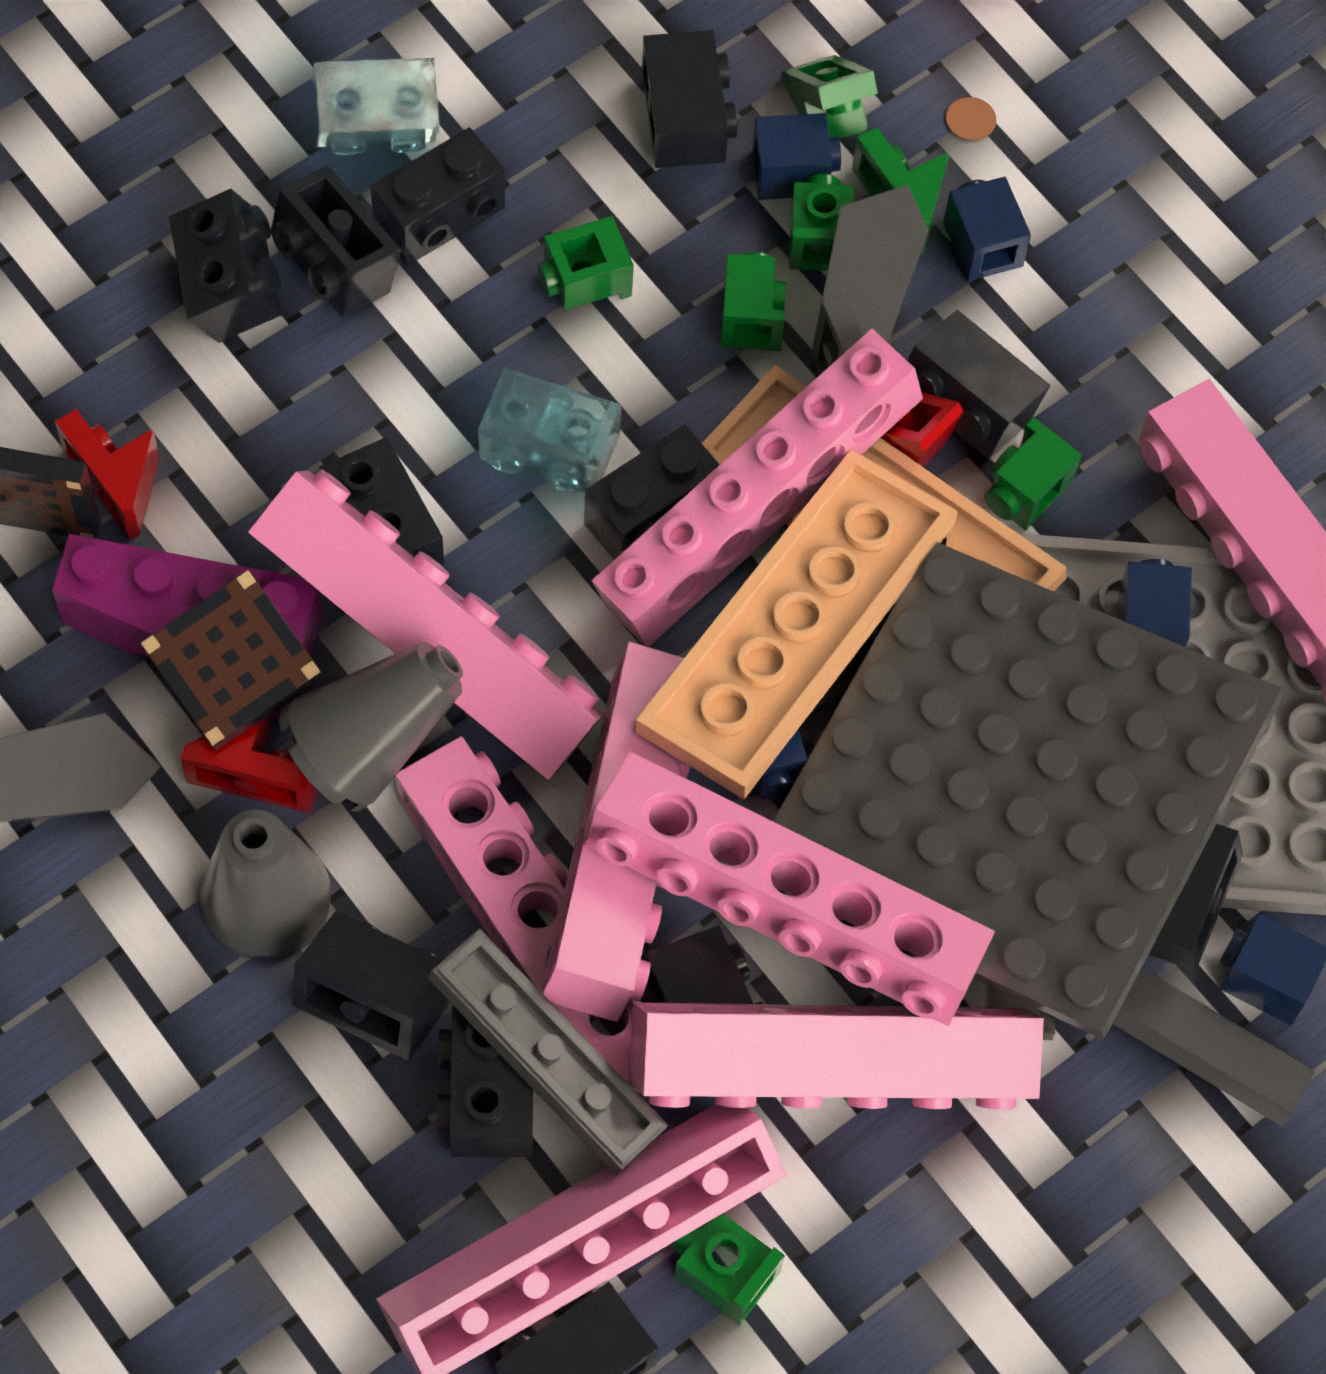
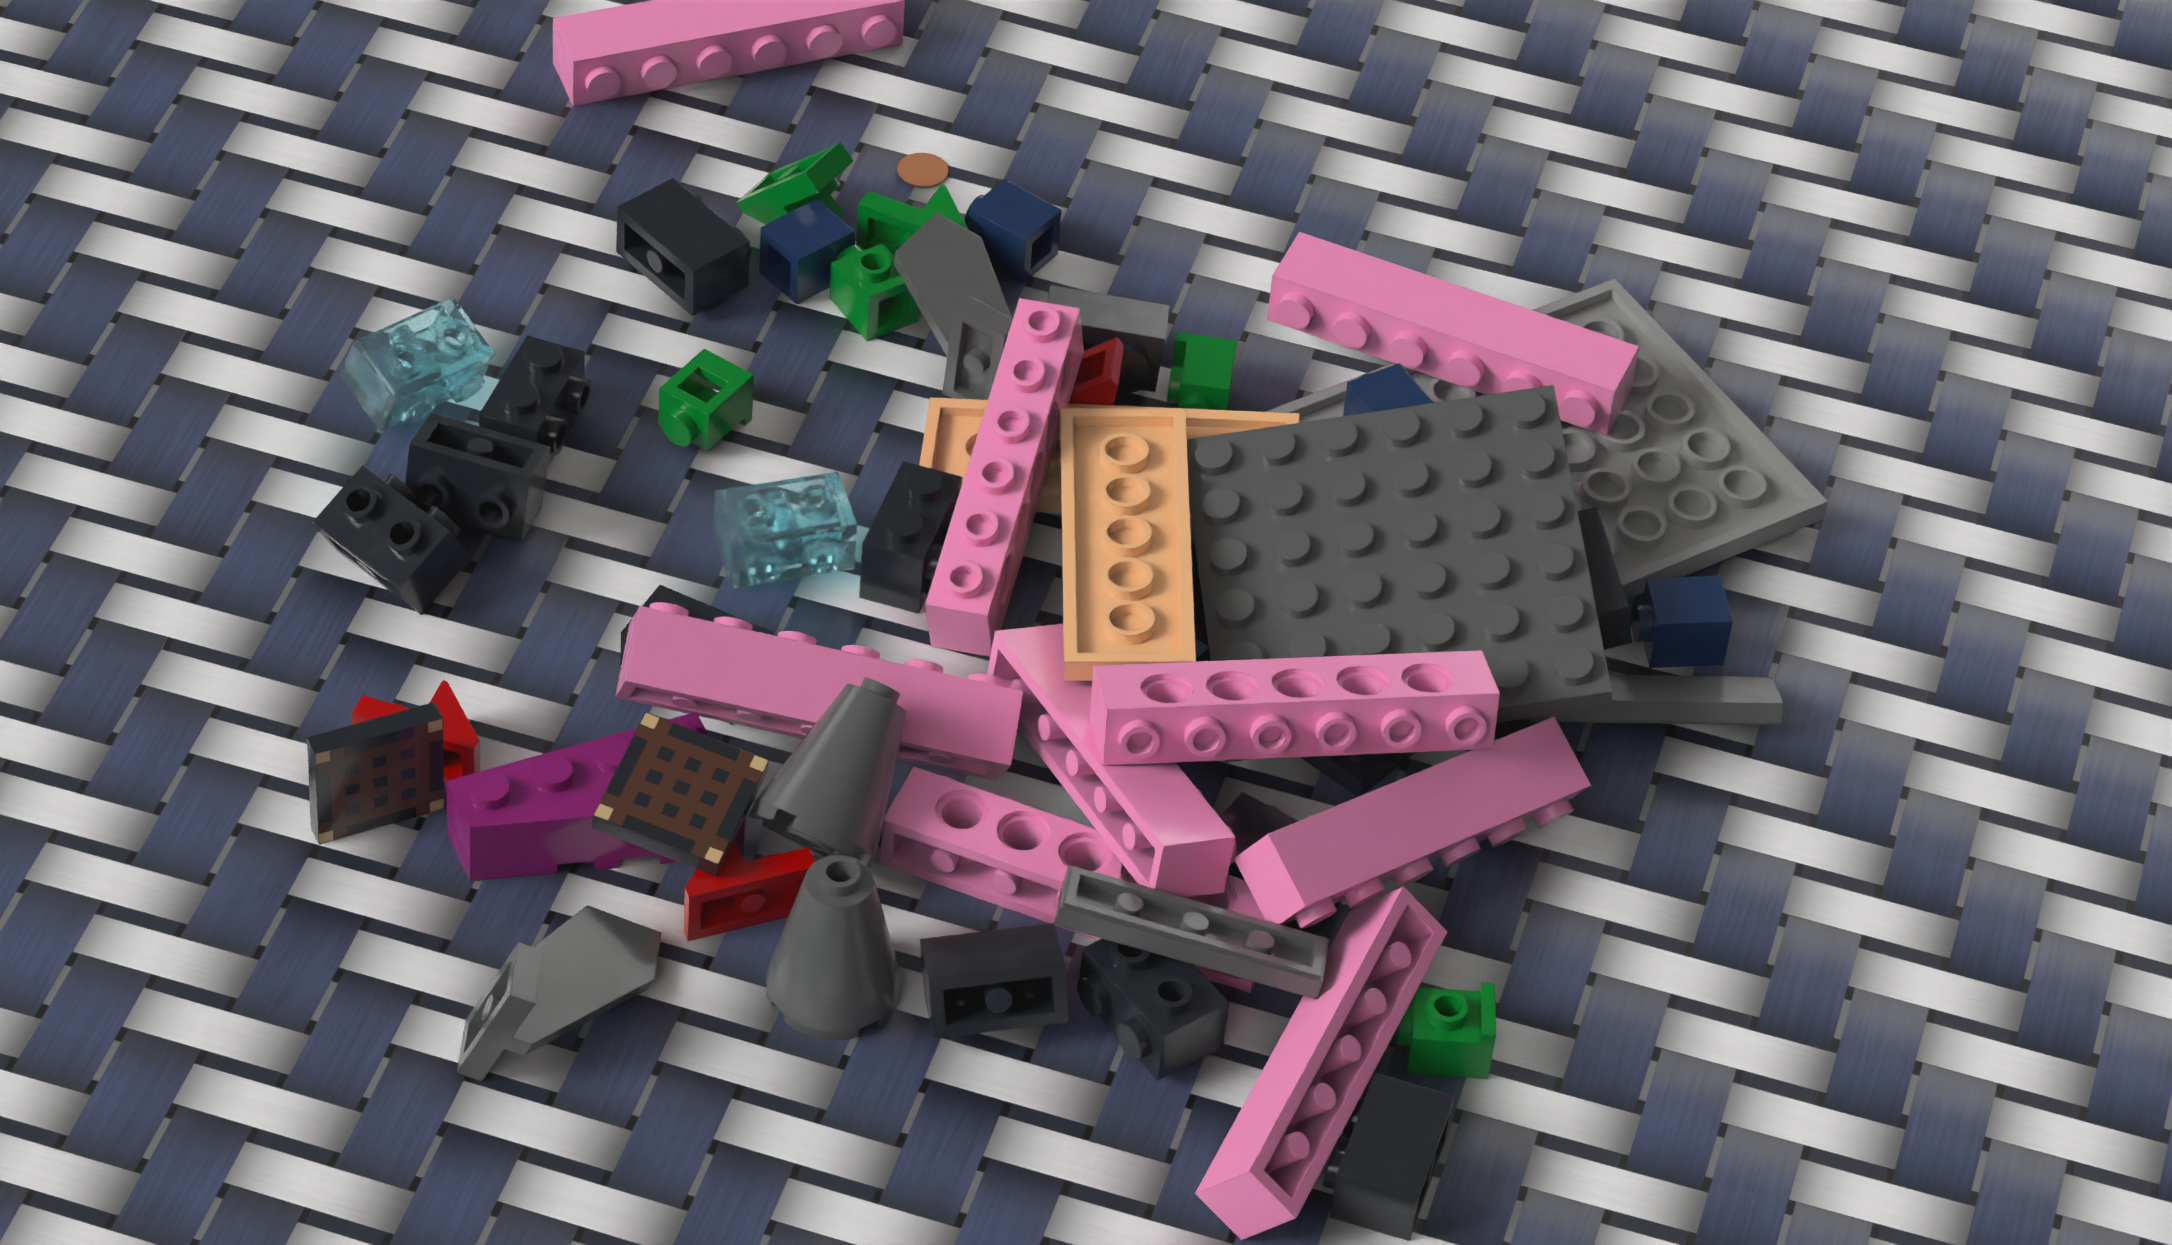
camera: 35 degrees left, 20 degrees down
green brick [720,252,786,351] -> none

